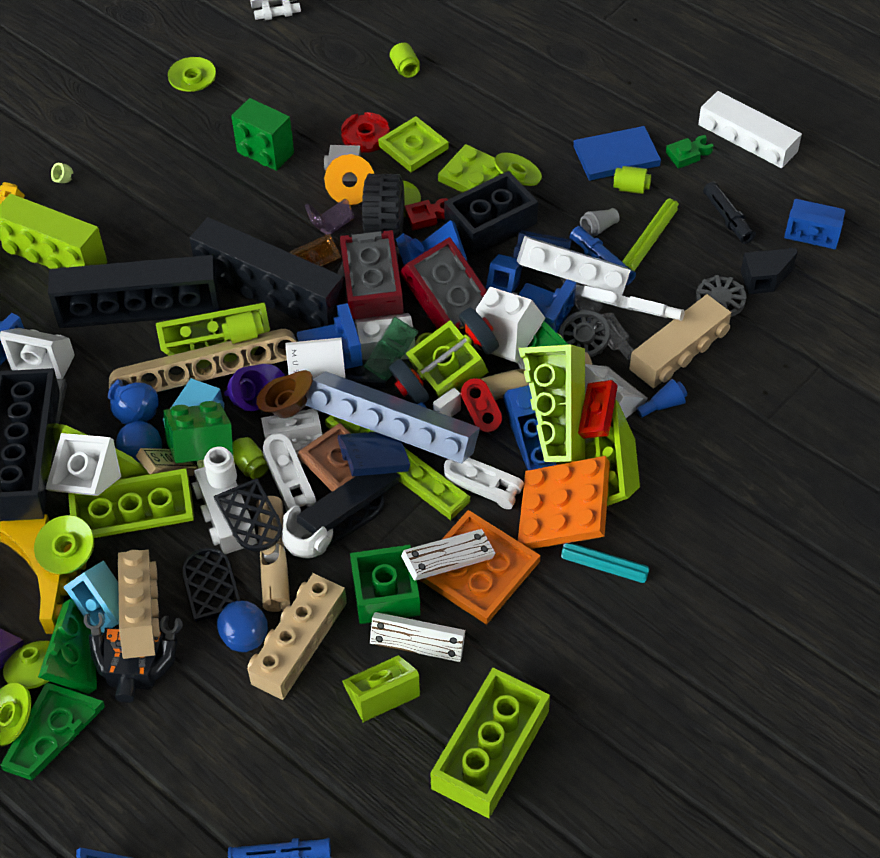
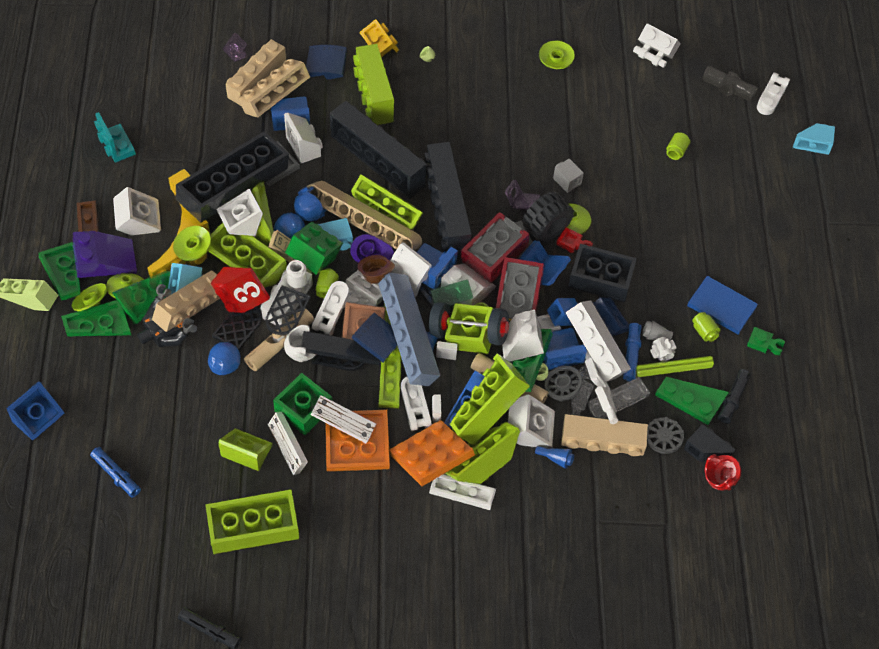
camera: 45 degrees right, 5 degrees up
lime brick [221,311,264,344] -> none
green brick [231,98,294,171] -> none
tan brick [247,573,347,700] -> none
clear orange slope [289,234,341,266] -> none
light orange tile [324,154,375,206] -> none
red tile [341,112,390,152] -> none
lime plate [378,116,449,172] -> none
lime plate [438,144,501,193] -> none
red plate [461,378,502,433] -> none
lime dish [494,153,542,186] -> none
teal axle [561,543,649,583] -> none
red plate [578,380,618,439] -> none
white brick [698,91,802,168] -> none
blue bracket [784,199,845,250] -> none
none -> red slope [211,267,270,313]
none -> white tile [429,474,496,510]
none -> white tile [432,395,441,422]
none -> clear tile [587,377,650,419]
none -> white gear [650,337,676,362]
none -> green wing [655,377,729,425]
none -> red cap [705,454,741,491]

